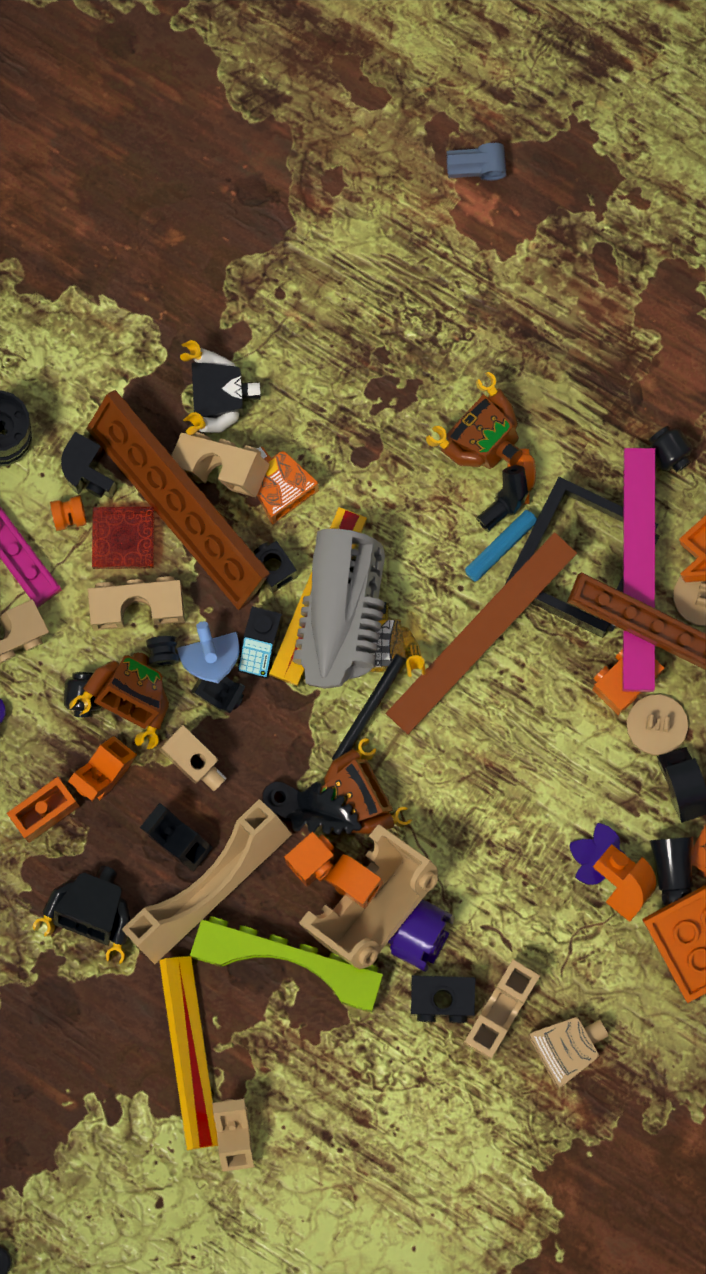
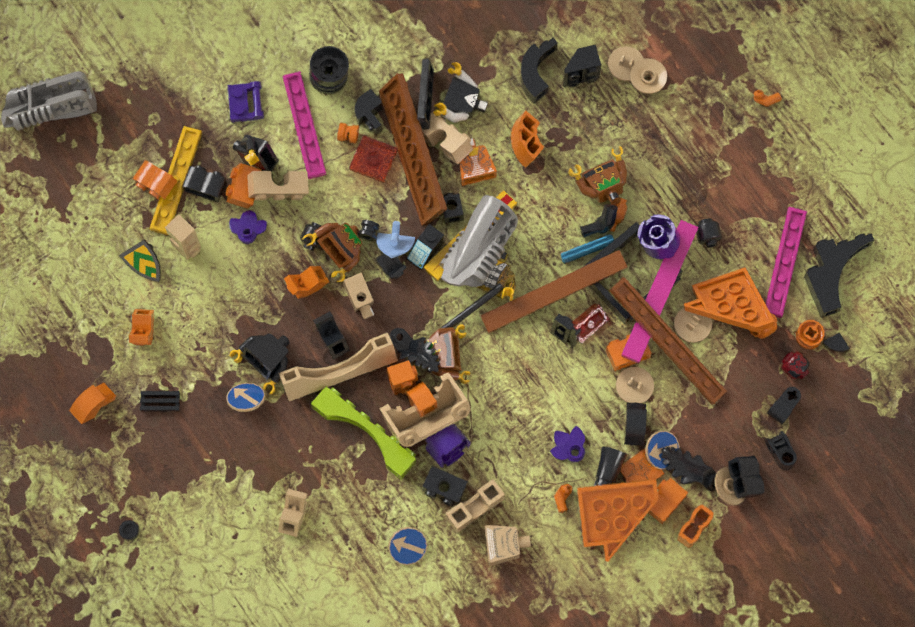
camera: 20 degrees right, 5 degrees down
orange brick [7,777,80,843] -> none
tan arch [88,576,185,631] -> none
yellow tile [159,956,218,1150] -> none
sand blue piece [446,143,506,181] -> none
orange brick [593,844,656,922] -> none
none -> blue piece [226,383,265,412]
none -> blue piece [388,527,427,565]
none -> black tile [417,58,435,130]
none -> orange brick [511,110,544,168]
none -> black arch [520,38,558,104]
none -> black plate [550,314,581,349]
none -> orange arm [554,484,573,513]
none -> black slope [563,44,601,88]
none -> clear red slope [572,303,610,344]
none -> tan piece [608,46,644,82]
none -> tan dish [630,59,667,94]
none -> dark purple brick [638,214,680,259]
none -> orange arm [753,90,782,107]

